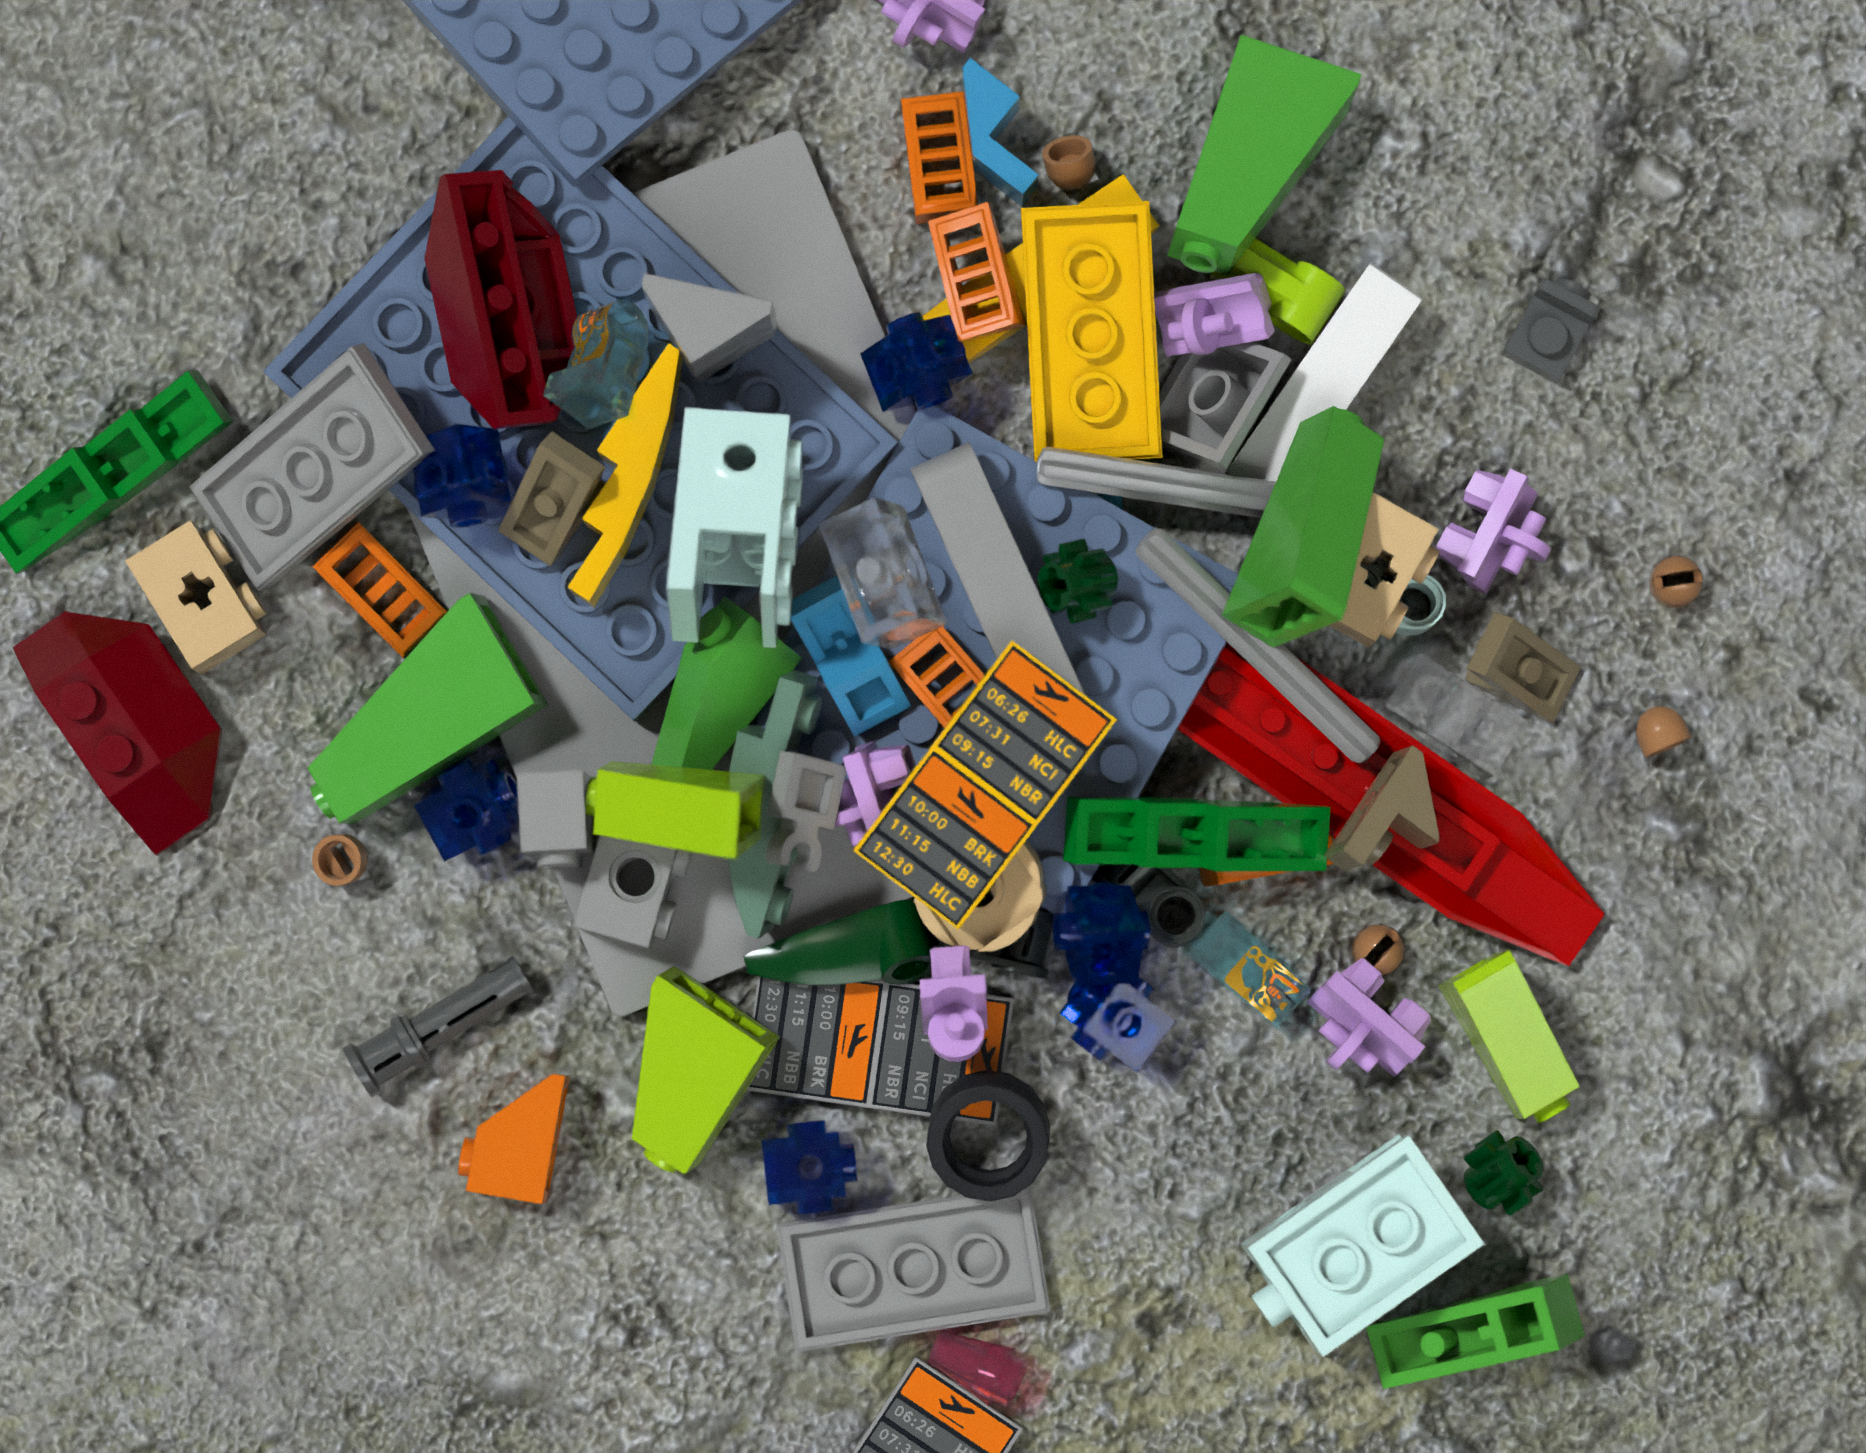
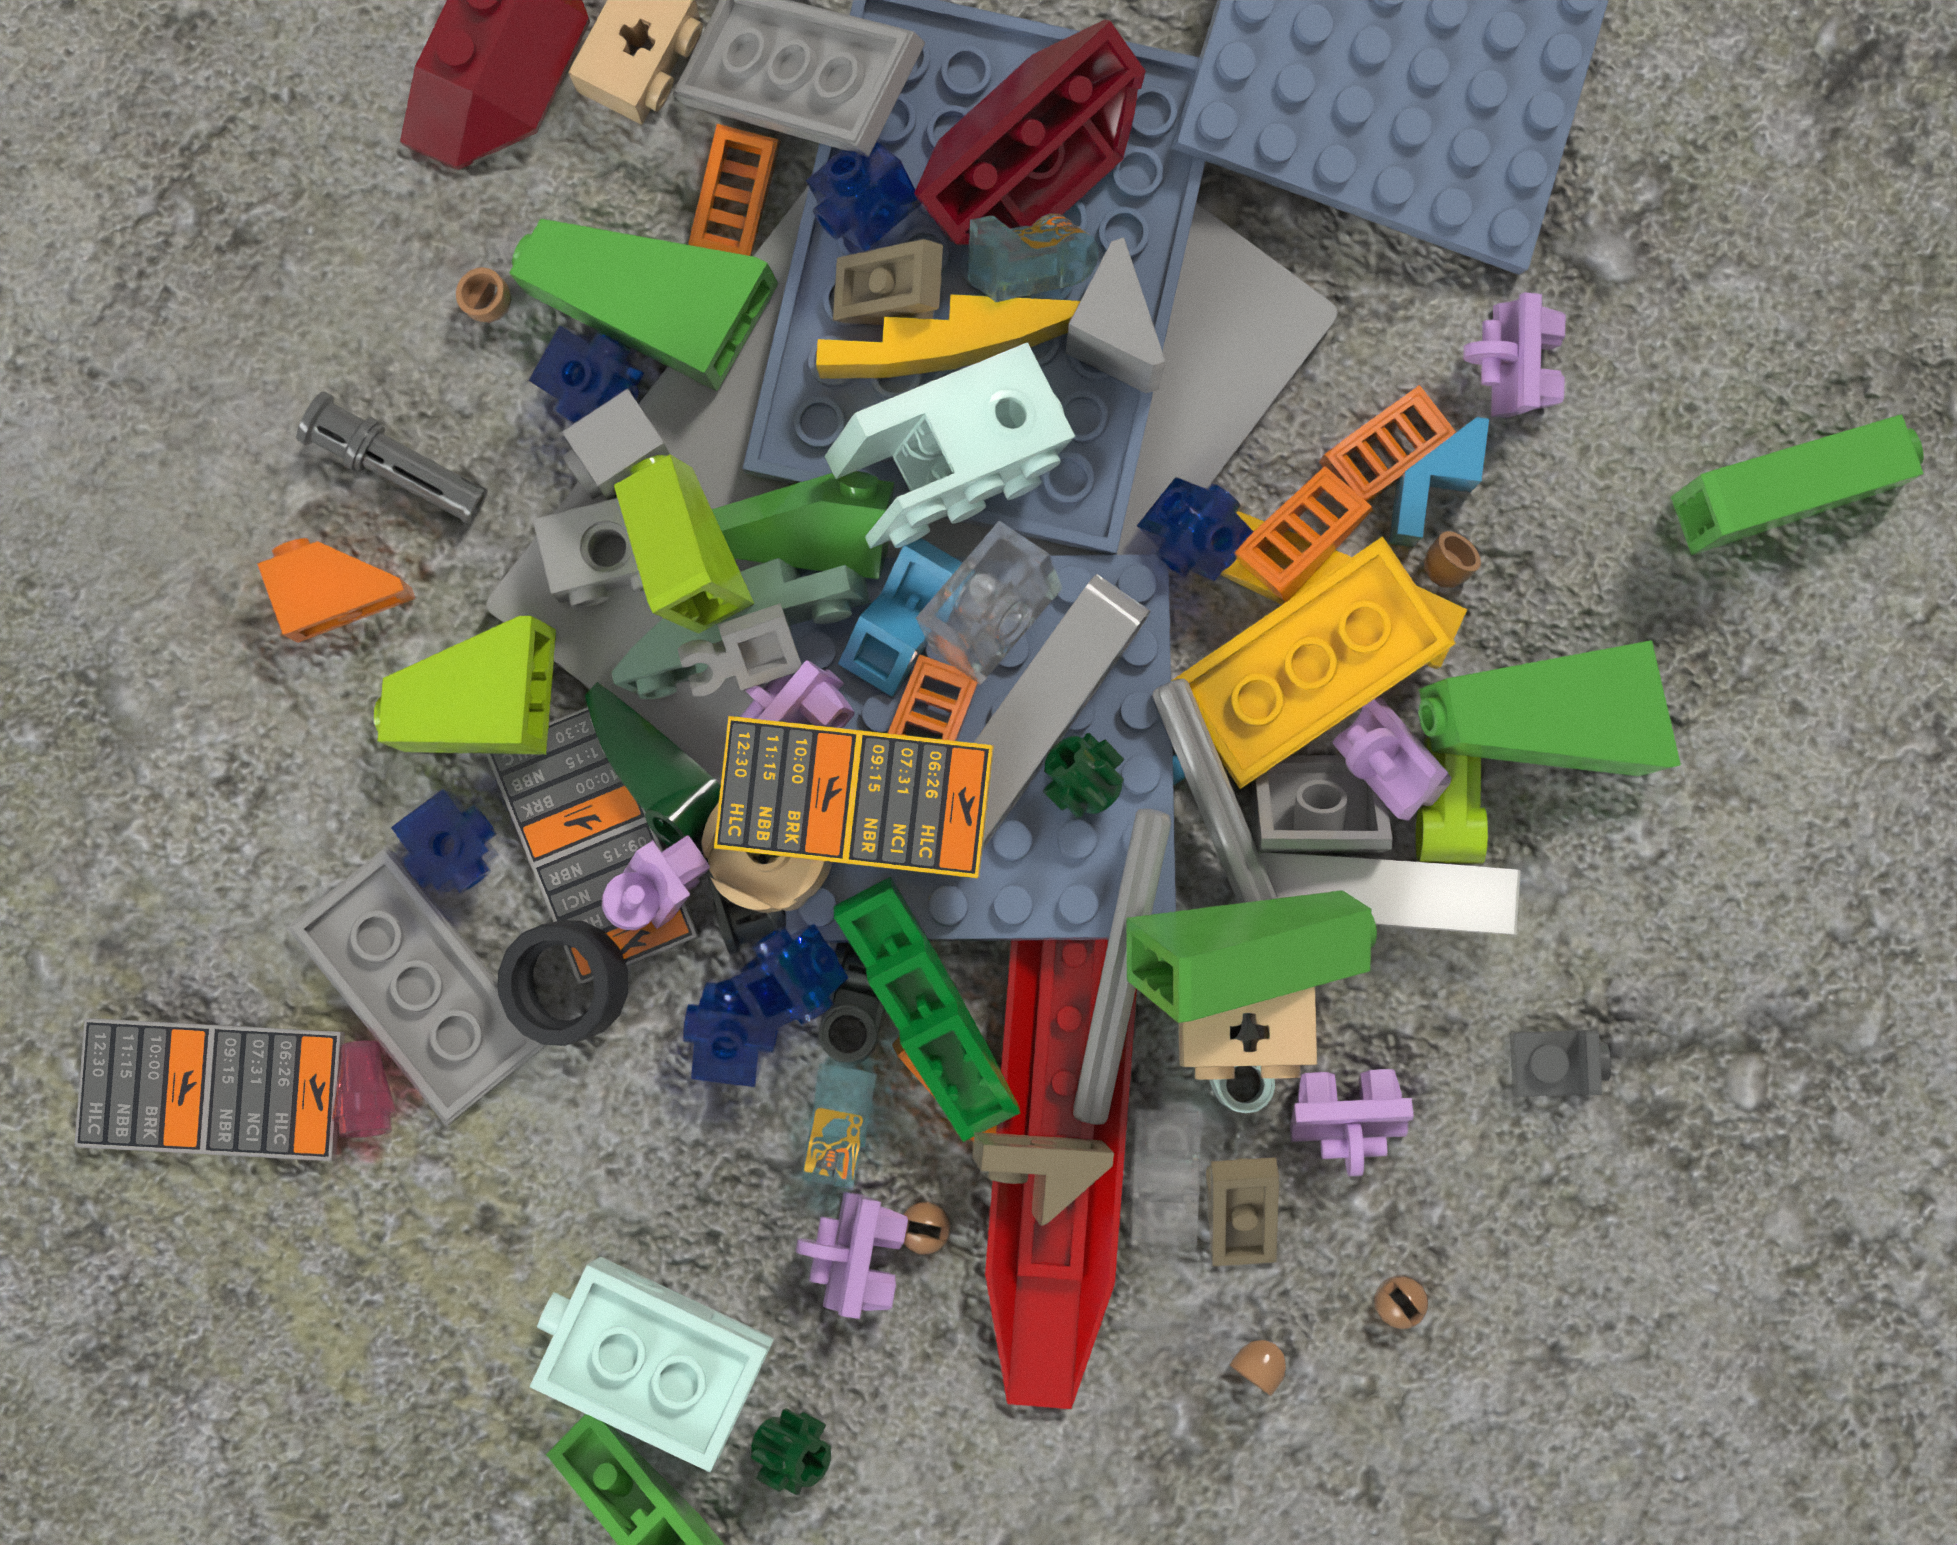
camera: 60 degrees right, 0 degrees up
lime slope [1438,950,1580,1124] -> none

